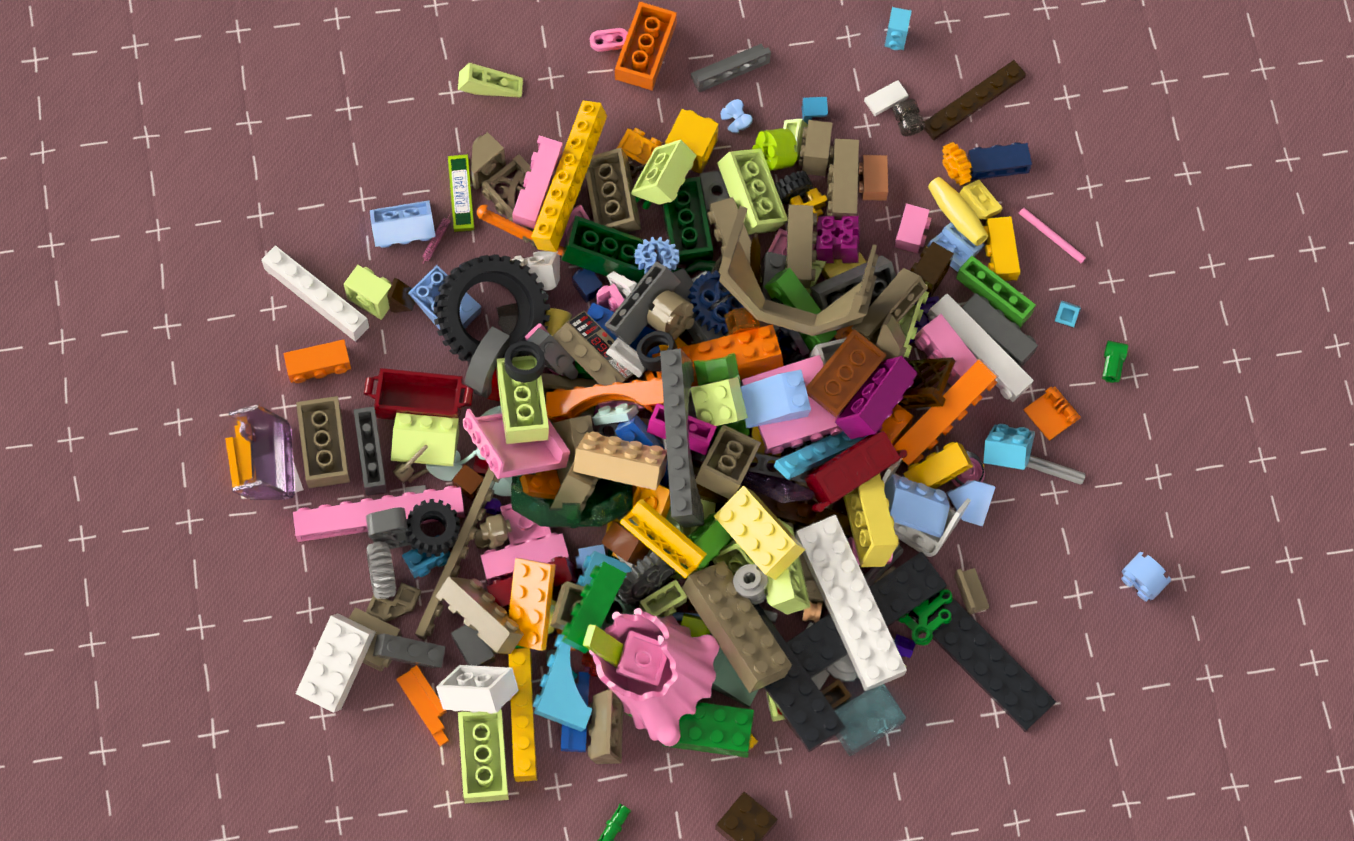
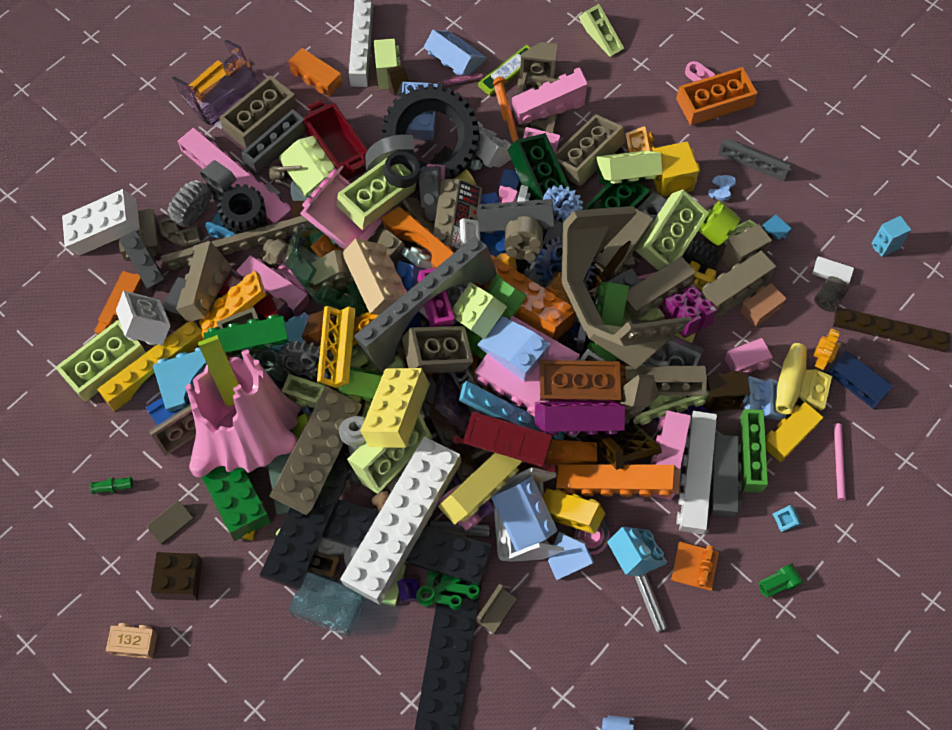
camera: 55 degrees right, 5 degrees down
yellow brick [531,100,607,252] -> none
bright pink plate [616,631,667,687] -> none
black tyre [636,331,678,372] -> none
none -> dark tan slope [146,501,193,545]

